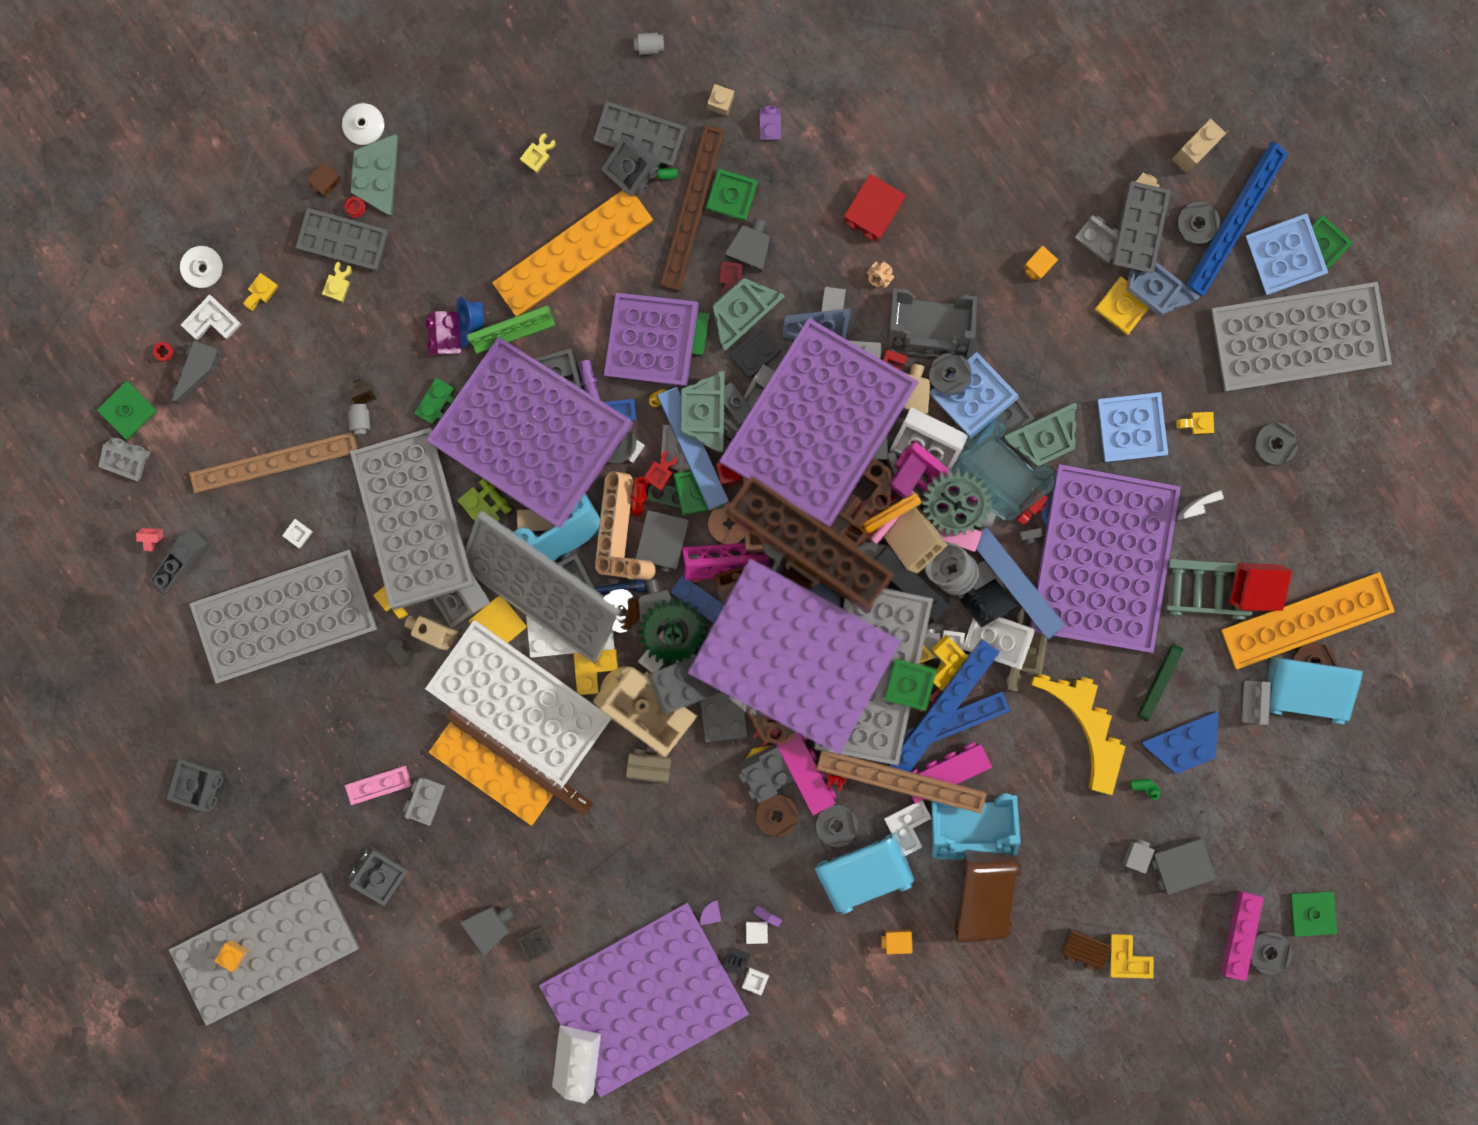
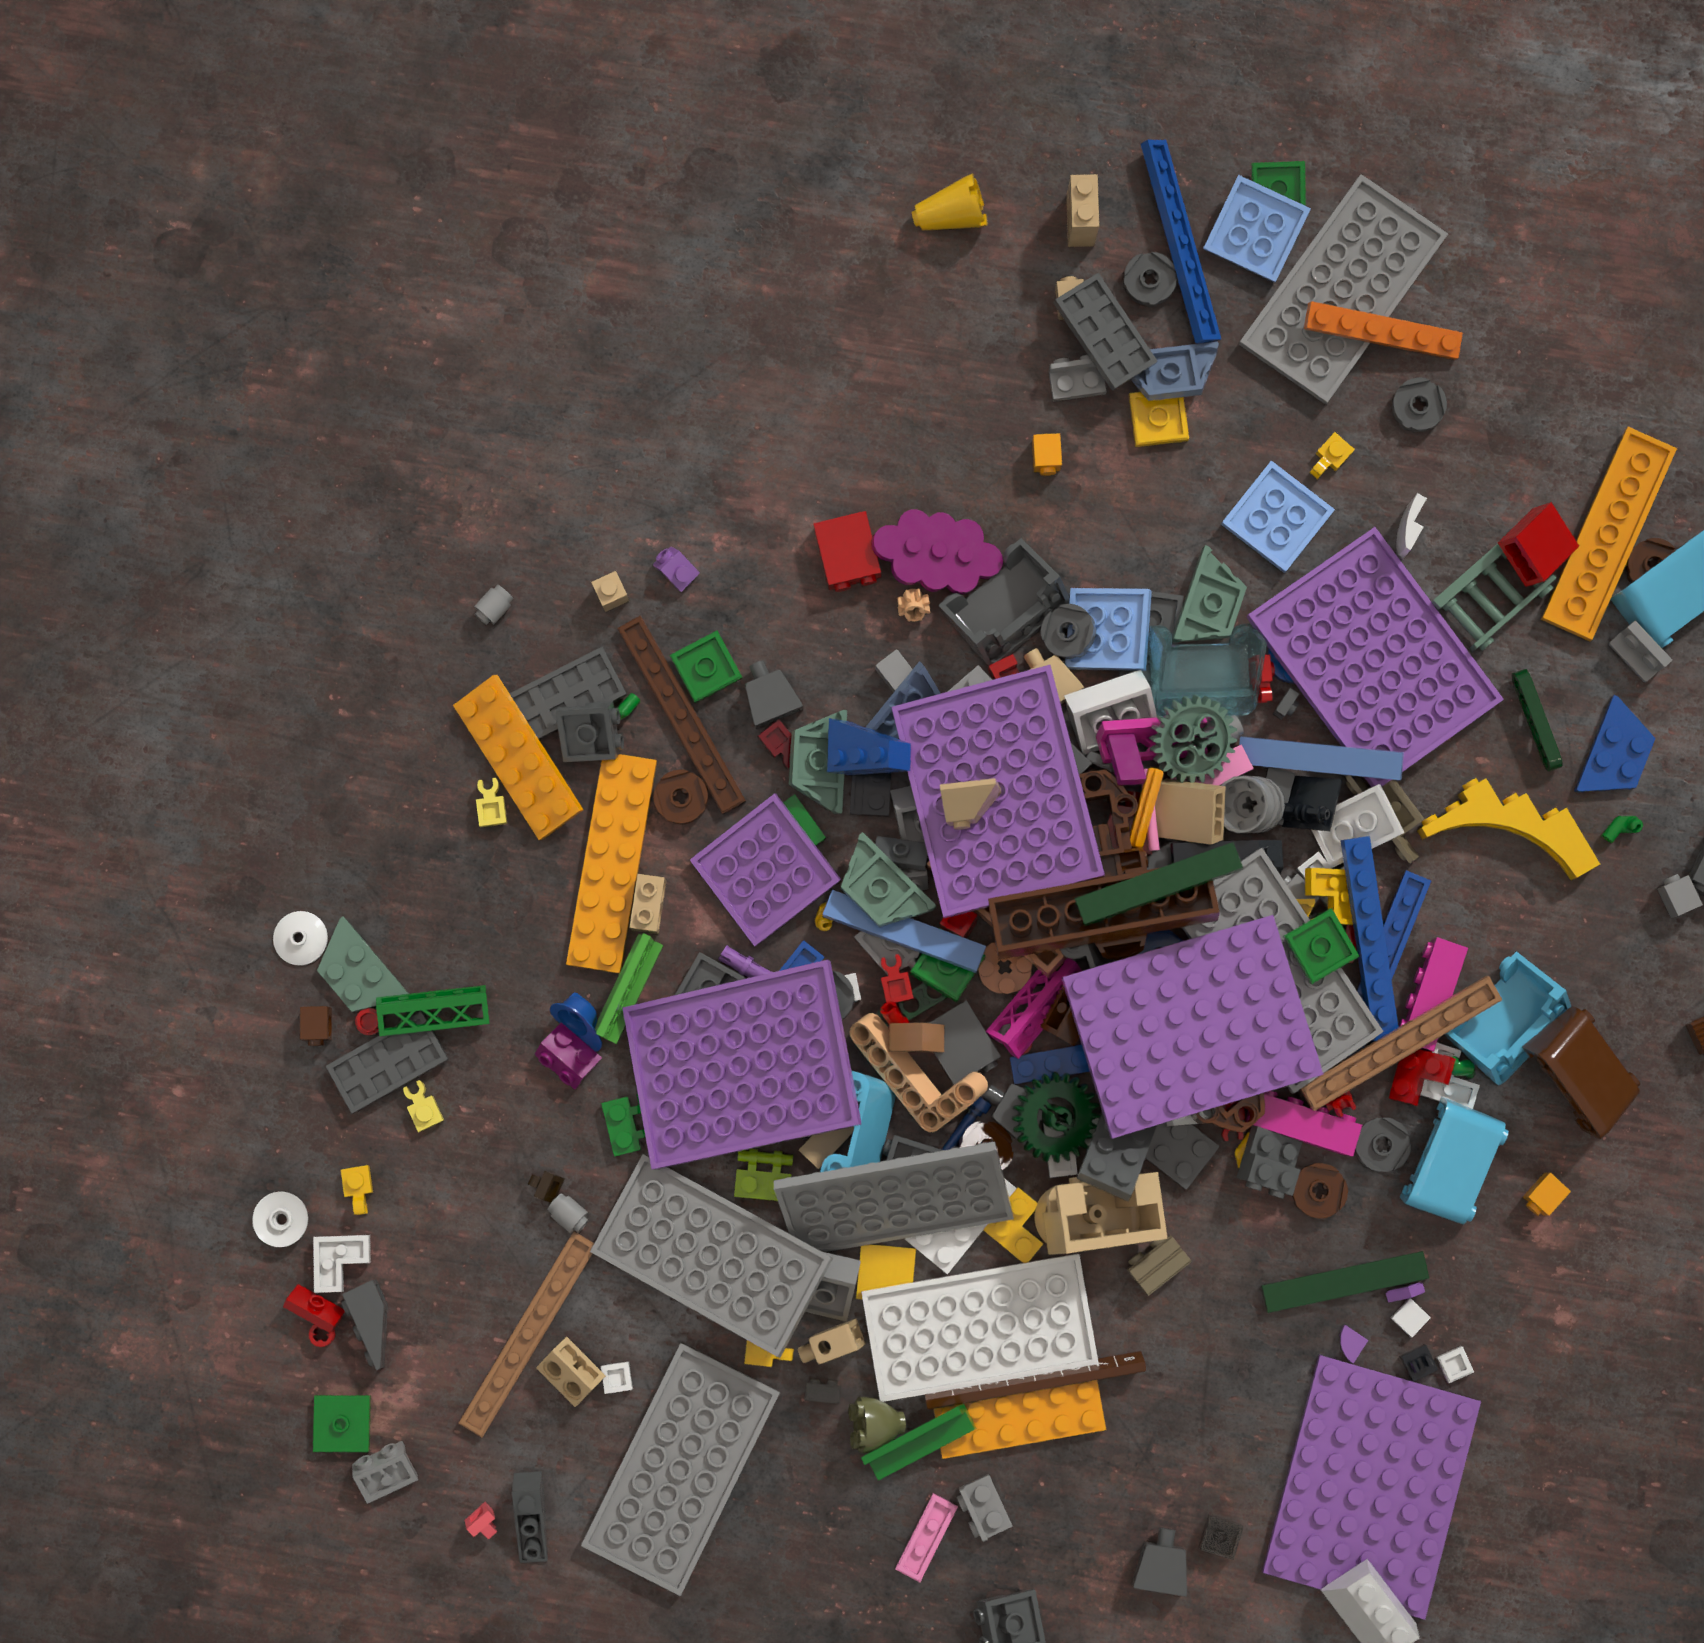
camera: 40 degrees left, 5 degrees down
none -> red plate [283,1284,345,1333]
none -> green fence [376,985,490,1036]
none -> light orange plate [453,675,584,840]
none -> tan brick [536,1337,606,1407]
none -> tan brick [630,874,666,934]
none -> reddish brown plate [653,769,708,825]
none -> blue wedge [827,718,911,775]
none -> olive piece [848,1397,906,1453]
none -> green fence [861,1404,977,1481]
none -> magenta plate [871,509,1003,595]
none -> medium nougat slope [889,1023,944,1053]
none -> yellow cone [912,174,988,231]
none -> tan slope [940,778,1001,830]
none -> dark green tile [1075,842,1243,926]
none -> dark green tile [1261,1251,1429,1313]
none -> orange plate [1304,301,1463,360]
none -> red plate [1389,1049,1456,1106]
none -> green arm [1452,1056,1476,1080]

